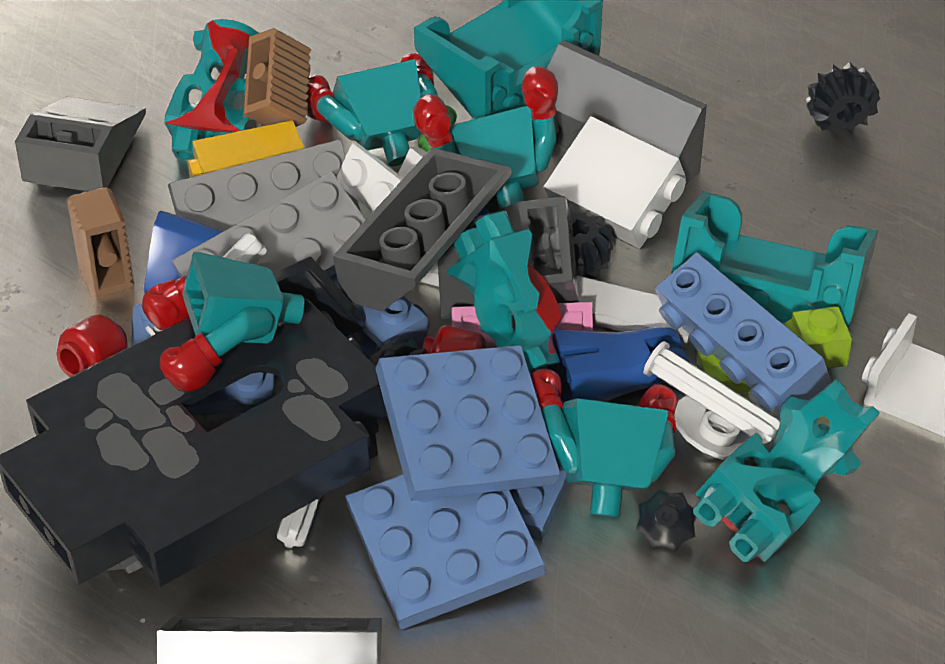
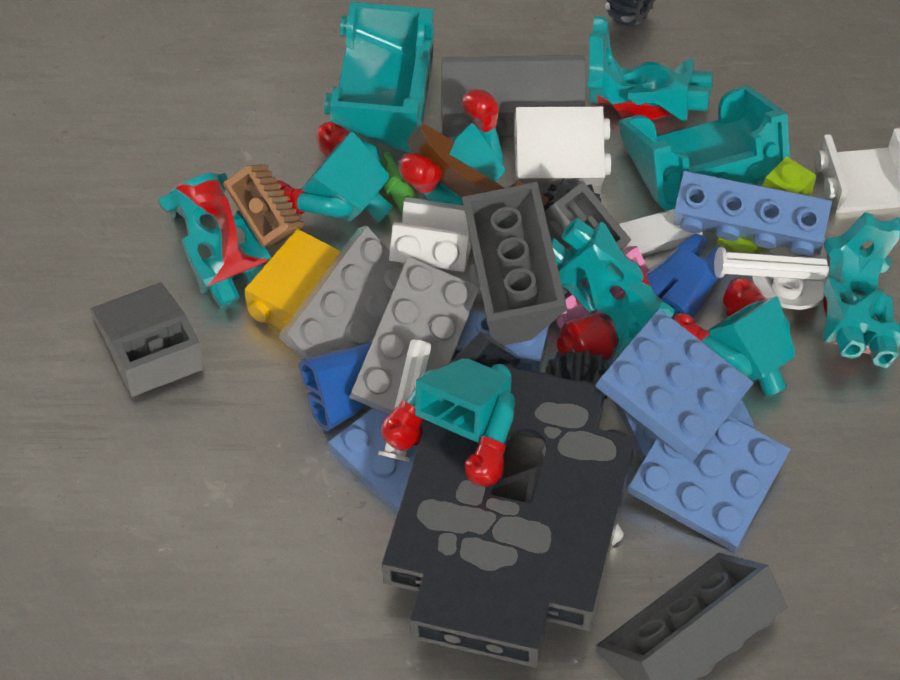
camera: 40 degrees left, 10 degrees up
red head [56,314,128,377] -> none
medium nougat brick [67,187,135,298] -> none
black piece [636,489,696,552] -> none
none -> reddish brown slope [407,123,549,207]
none -> teal hips [587,16,713,121]

